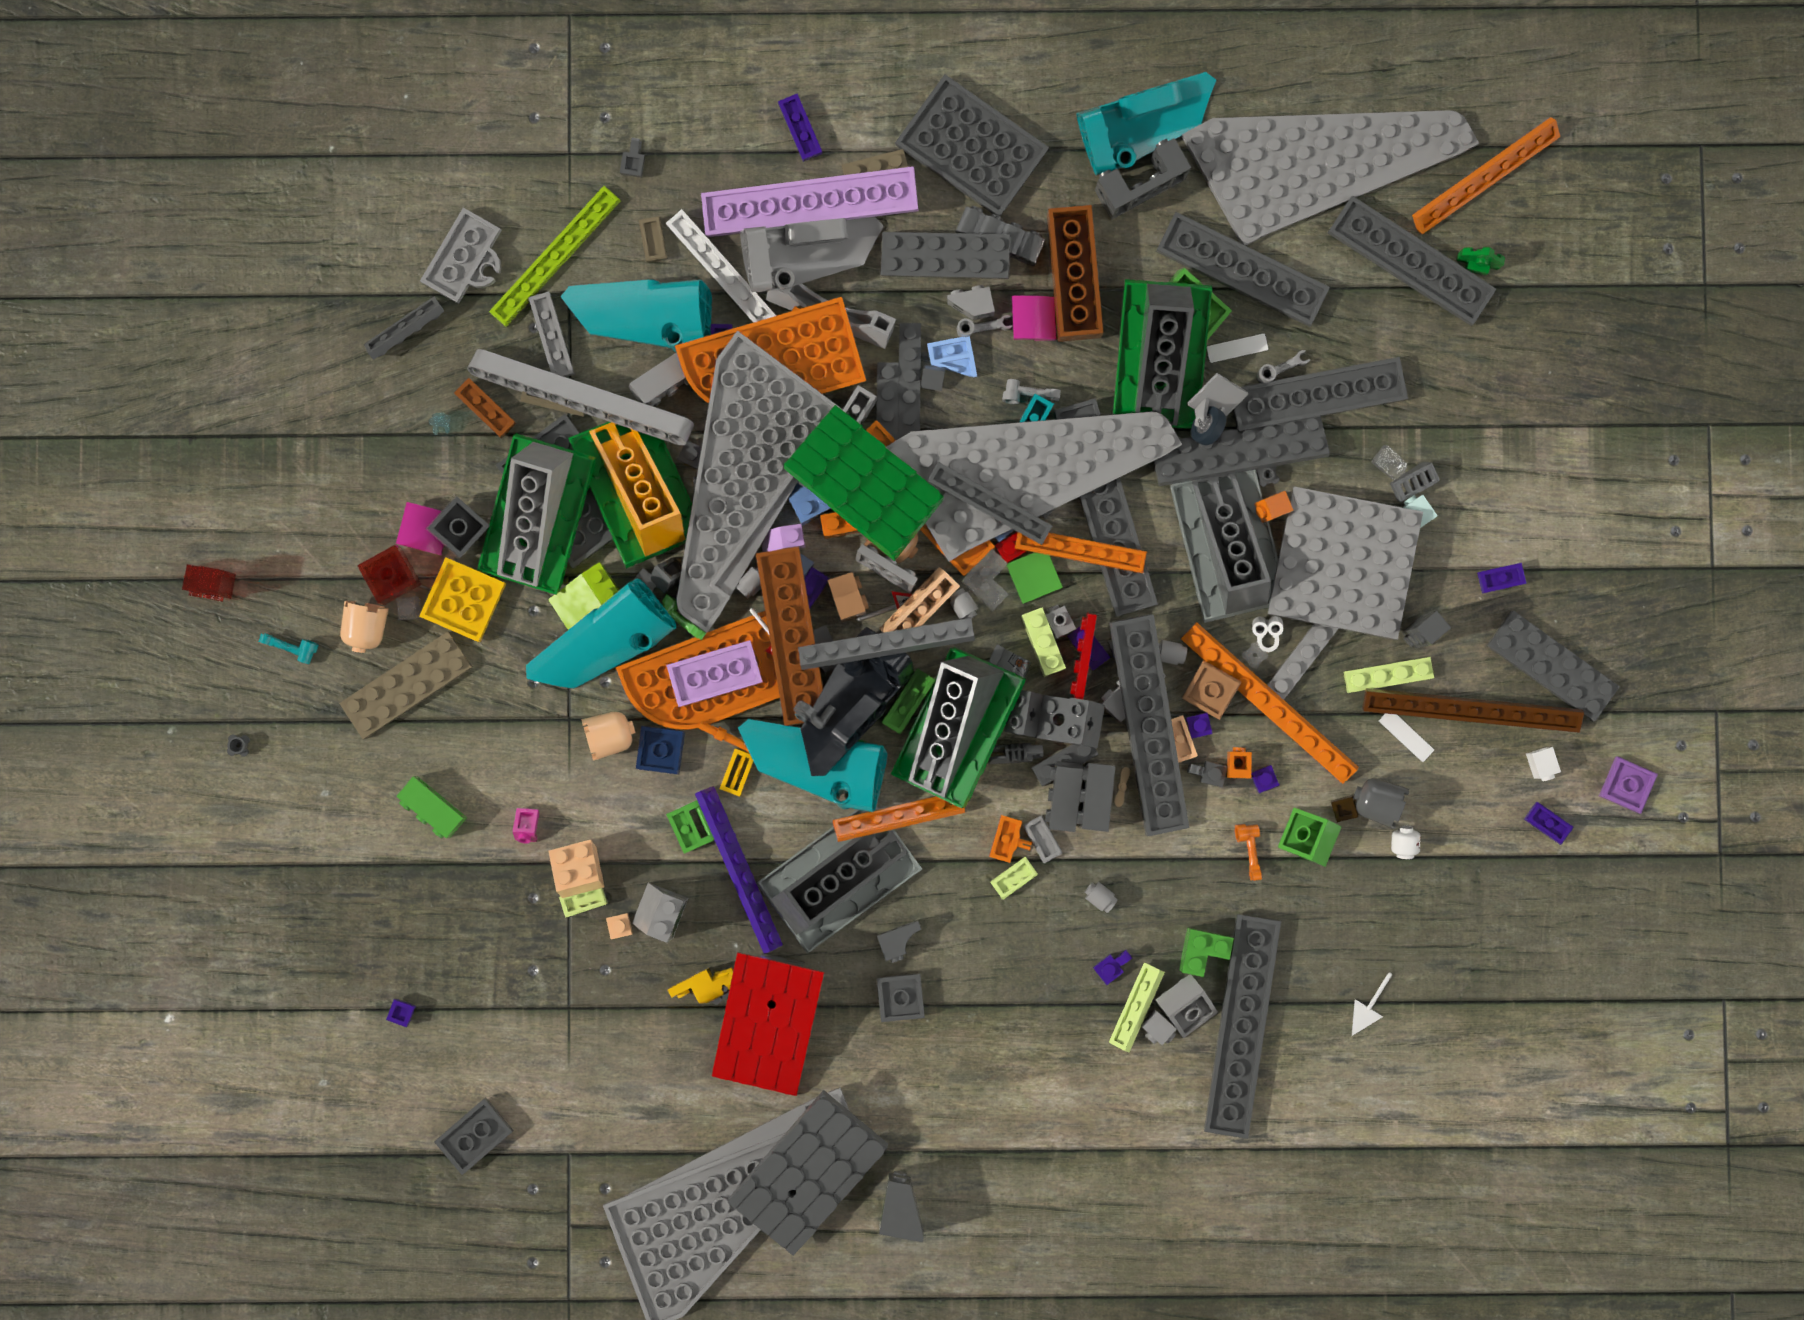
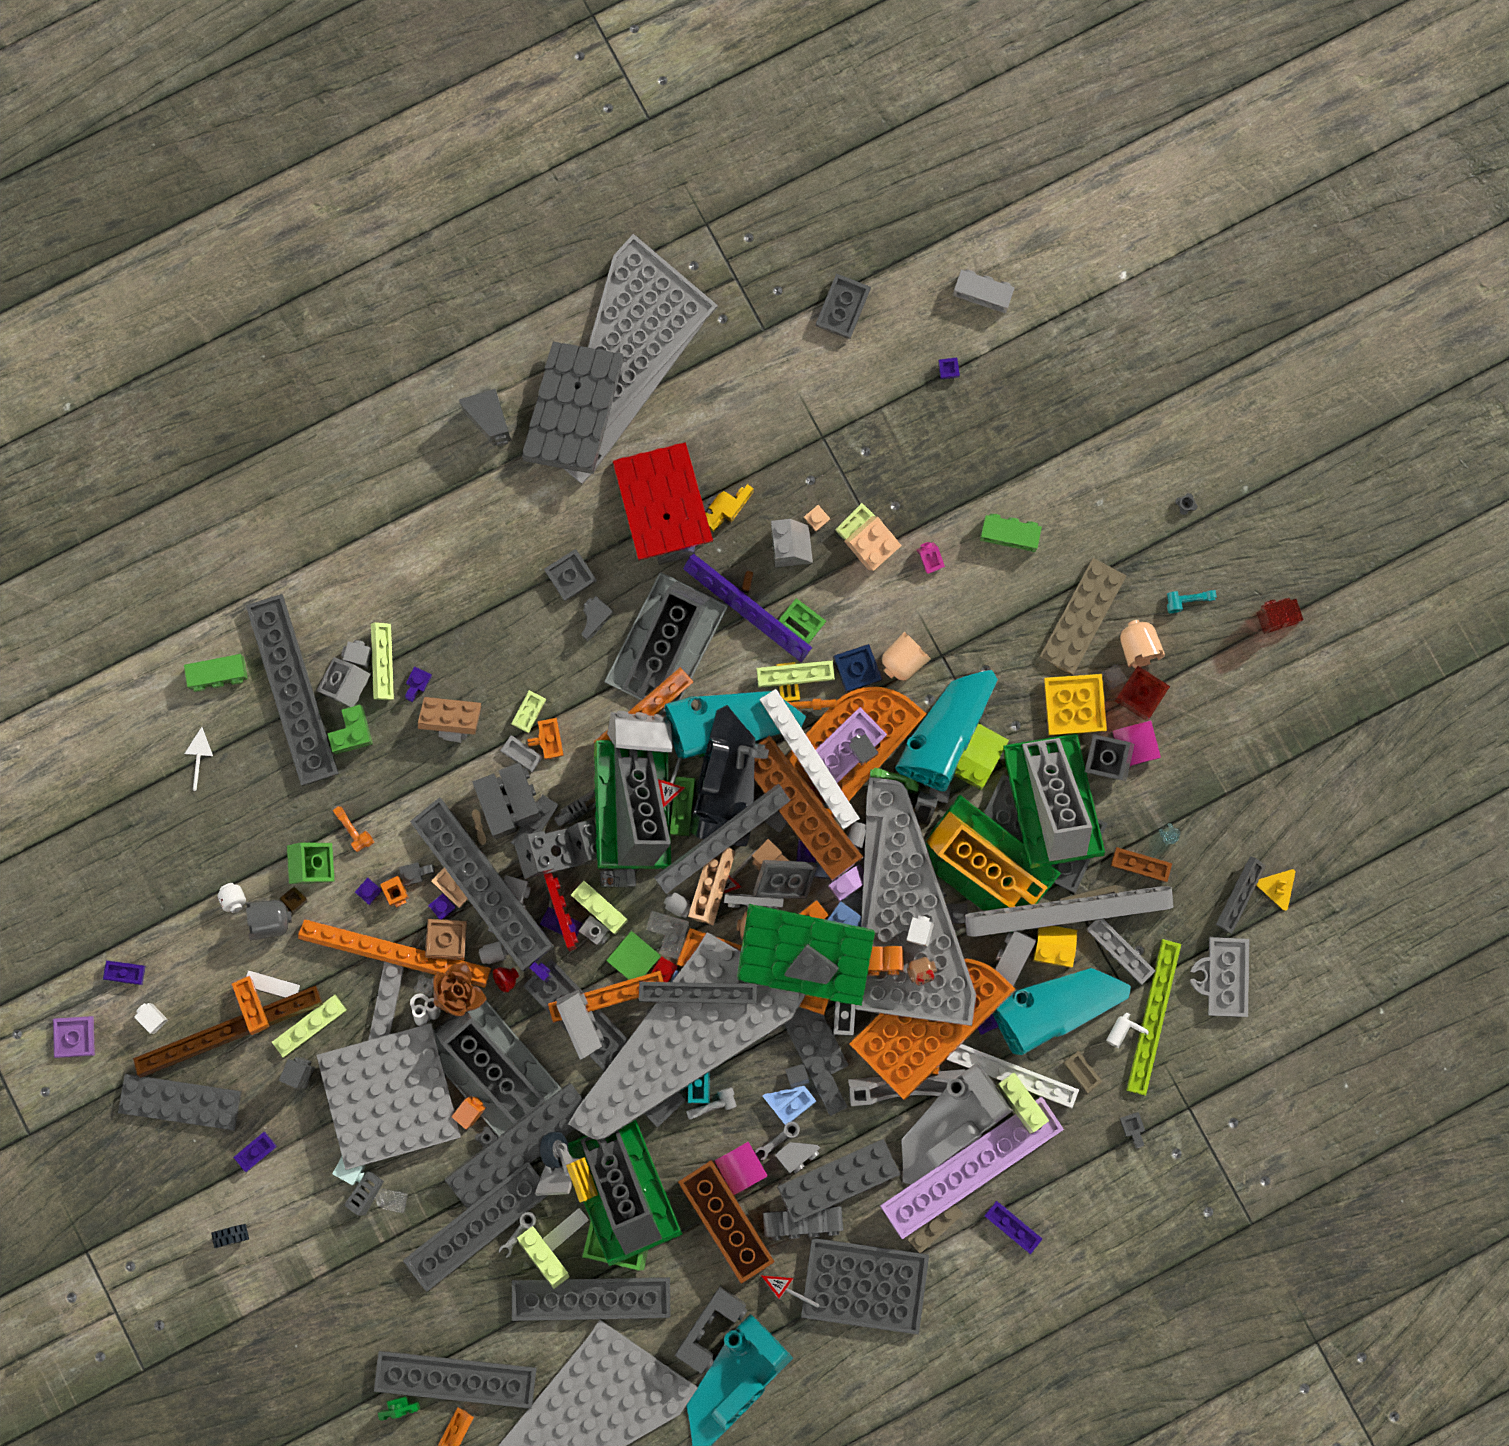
camera: 150 degrees right, 5 degrees down
none -> bright green brick [184,654,248,692]
none -> black wheel [211,1224,249,1248]
none -> orange plate [232,976,270,1035]
none -> medium nougat plate [418,697,481,735]
none -> dark orange brick [433,962,487,1016]
none -> red brick [493,967,519,993]
none -> yellowish green brick [517,1226,569,1289]
none -> dark purple plate [529,962,551,983]
none -> light grey slope [556,990,604,1060]
none -> yellow tile [566,1157,598,1202]
none -> slope [607,711,672,752]
none -> piece [658,757,685,808]
none -> reddish brown tile [742,571,754,594]
none -> dark grey tile [753,860,817,899]
none -> yellowish green tile [756,660,835,688]
none -> white plate [760,689,860,829]
none -> piece [761,1275,819,1308]
none -> dark grey wing [784,944,839,984]
none -> dark grey brick [849,734,878,766]
none -> orange brick [868,946,904,976]
none -> white brick [907,916,934,947]
none -> medium nougat head [907,957,937,986]
none -> light grey brick [953,270,1015,313]
none -> yellowish green brick [996,1073,1049,1134]
none -> yellow slope [1032,926,1077,968]
none -> white piece [1106,1013,1149,1049]
none -> yellow piece [1256,869,1295,911]

